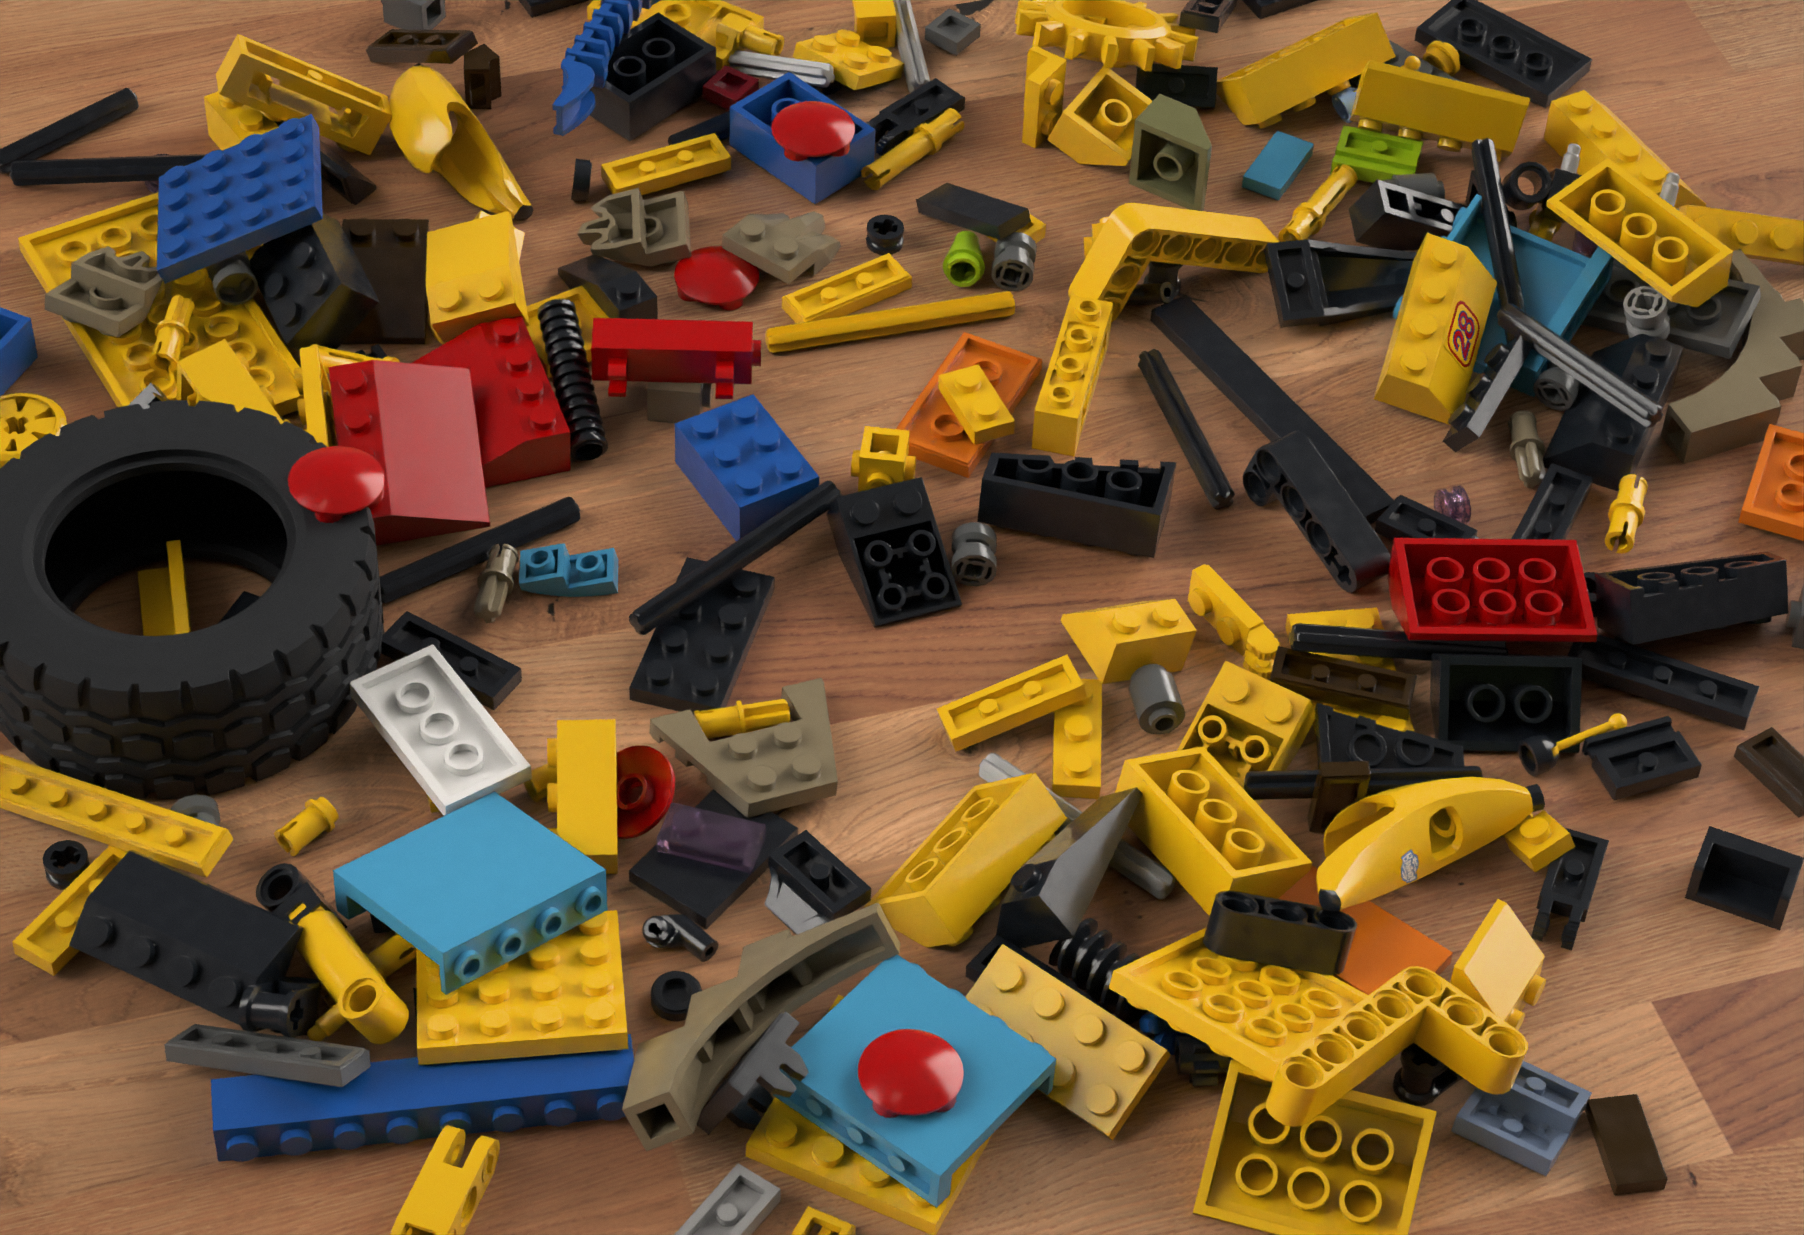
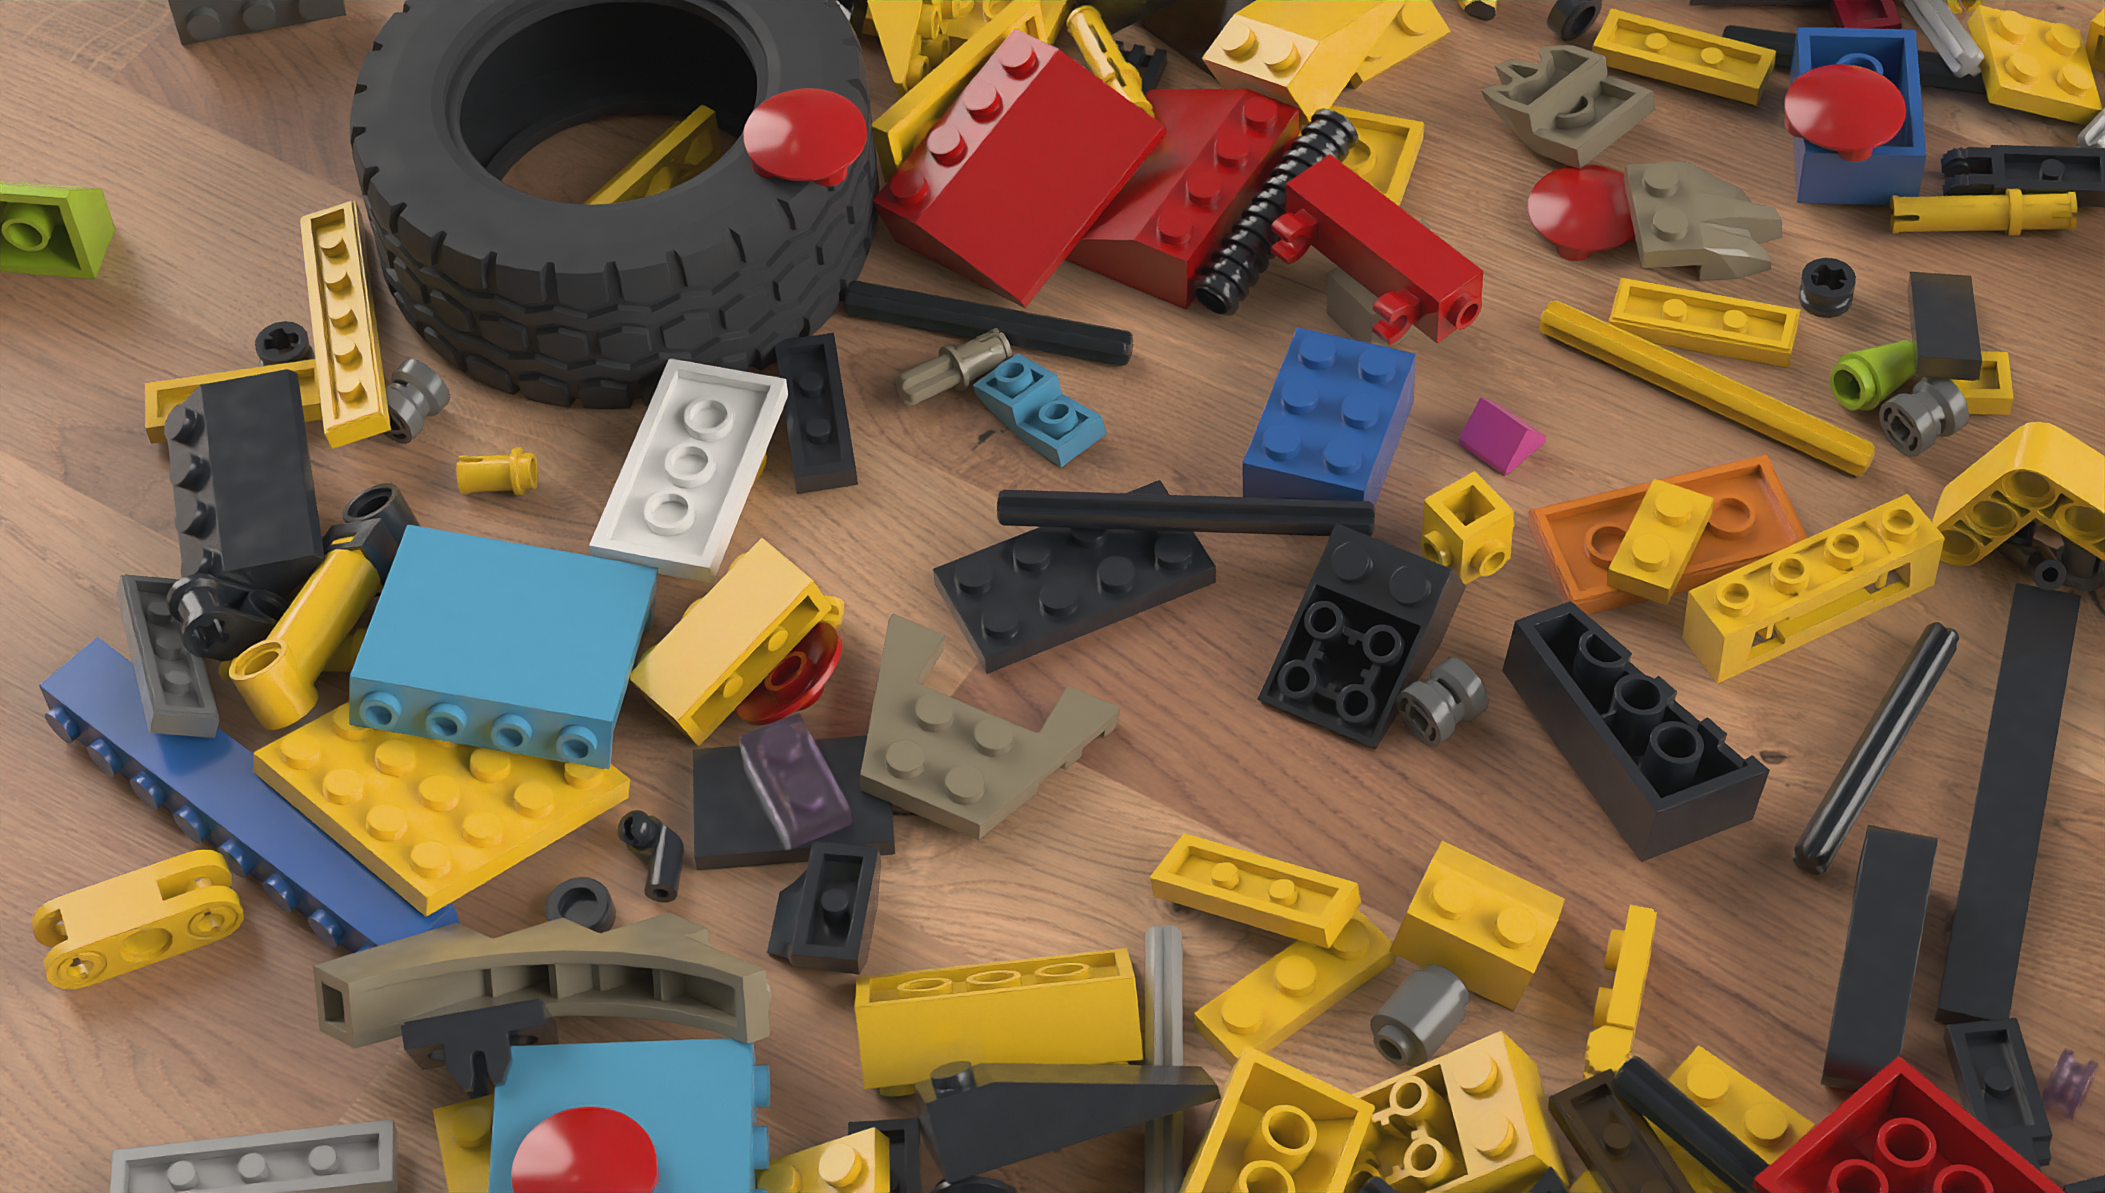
camera: 55 degrees right, 5 degrees up
black slope [558,254,658,319] -> none
yellow axle [694,699,791,739] -> none
none -> dark pink slope [1458,397,1546,476]

